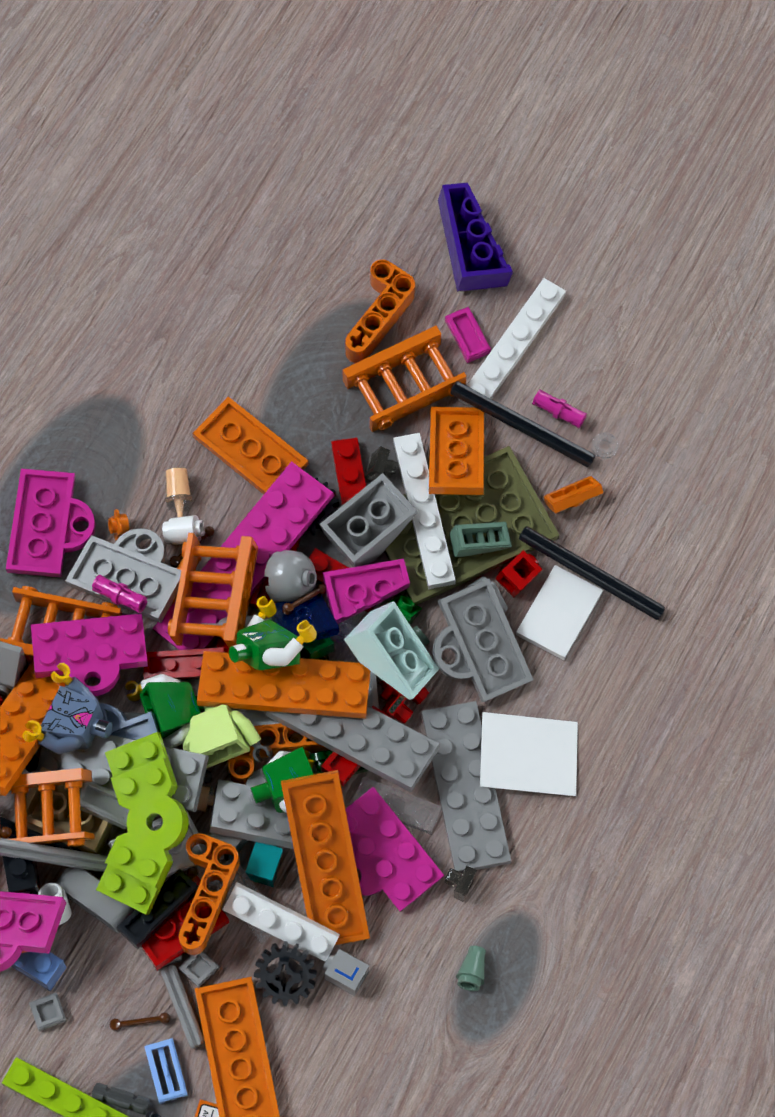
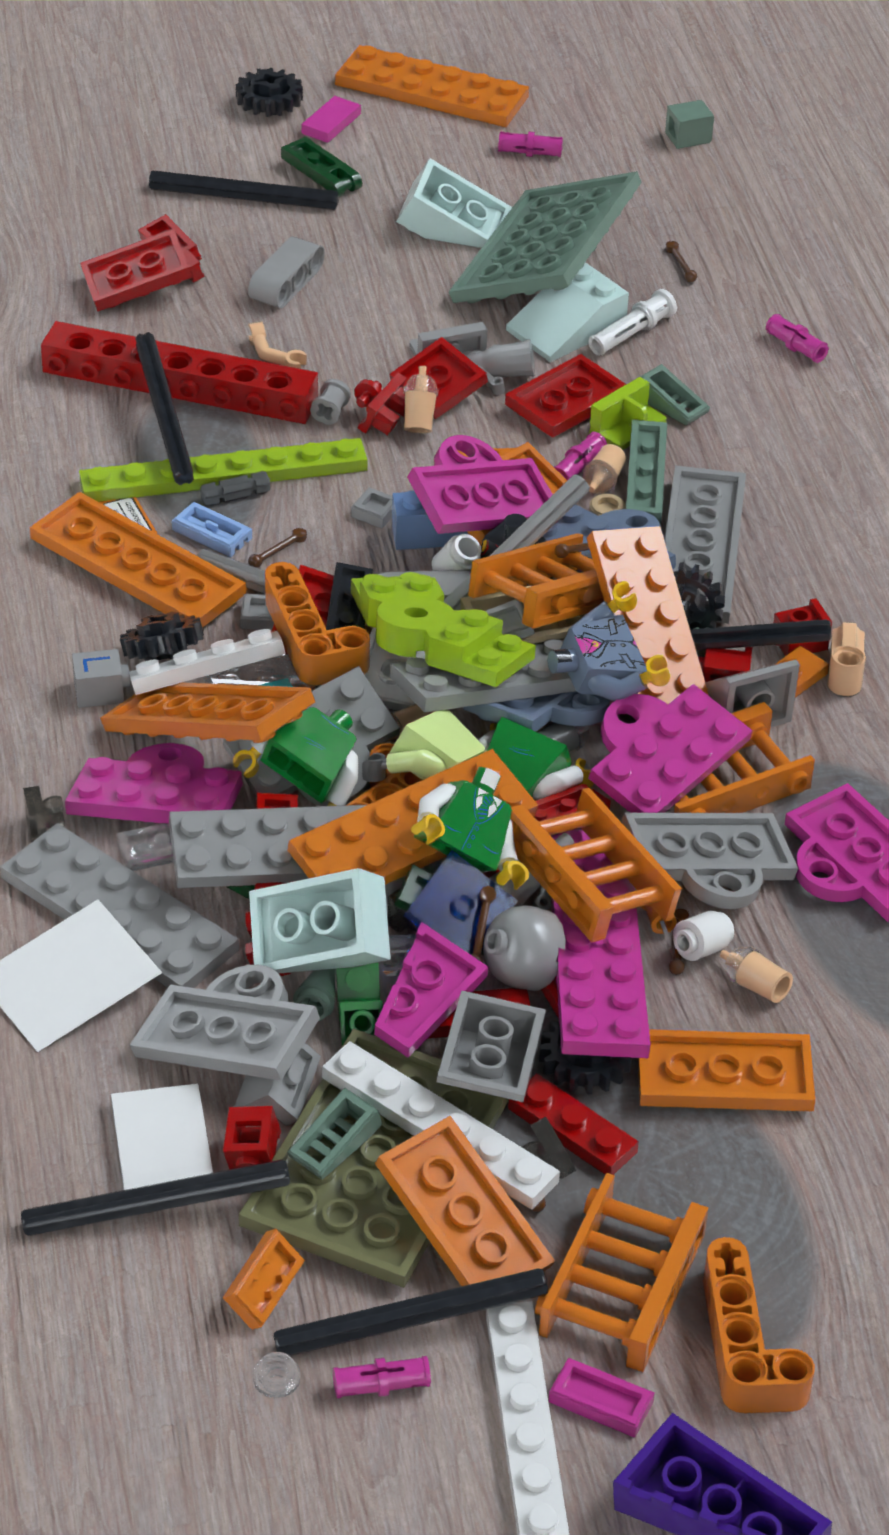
camera: 140 degrees right, 25 degrees down
dark pink pin [92,575,148,613] -> none
orange plate [108,509,129,540] -> none

